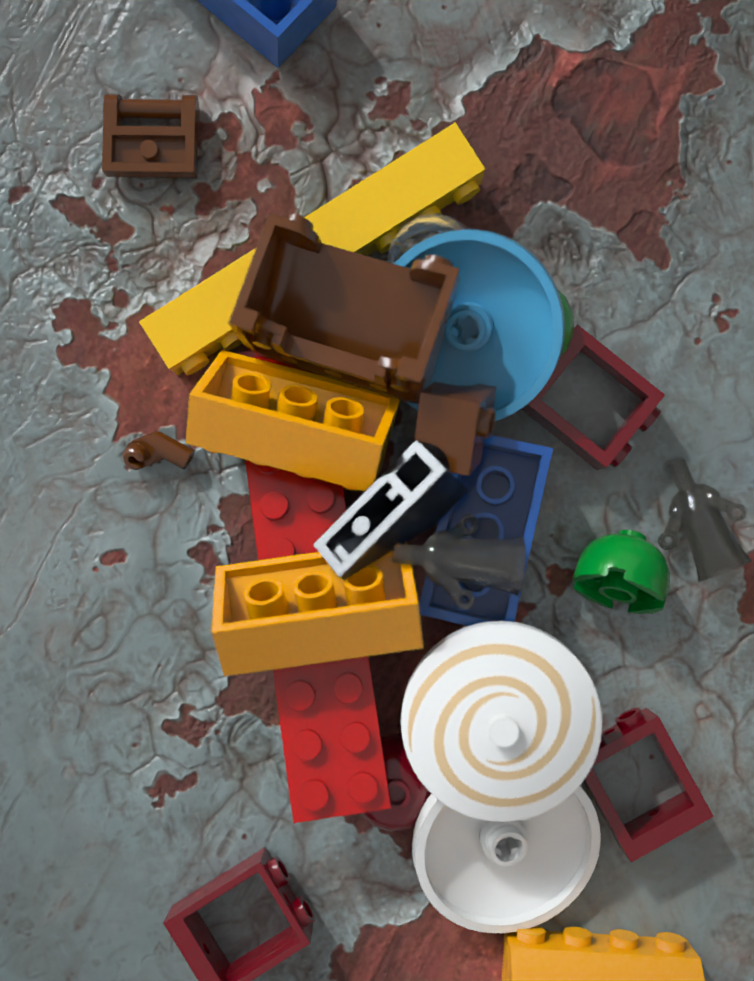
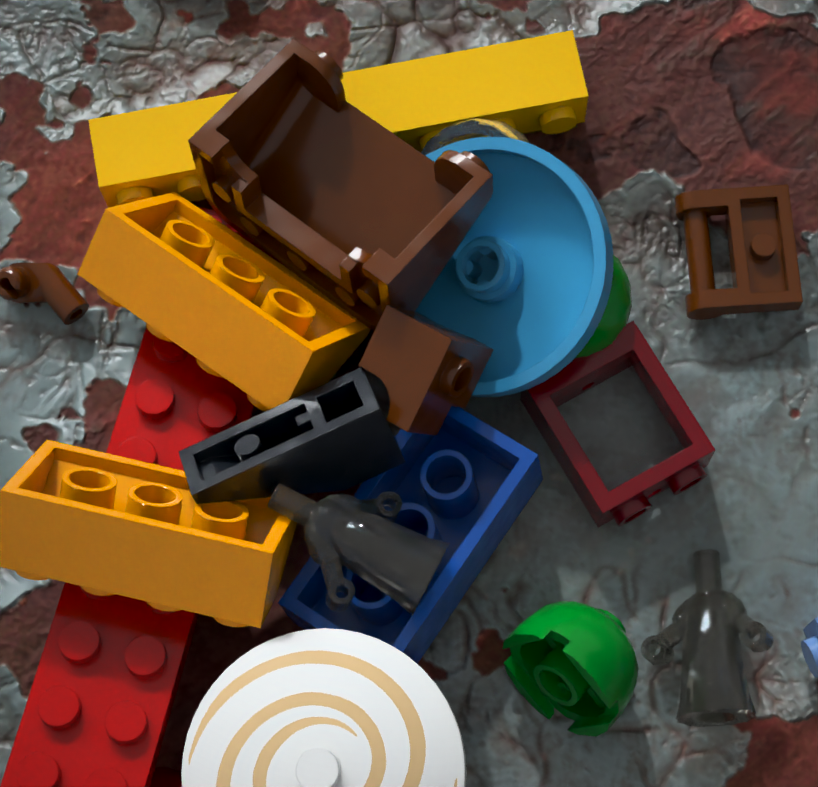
camera: 25 degrees right, 15 degrees down
none -> reddish brown plate [674,184,803,320]

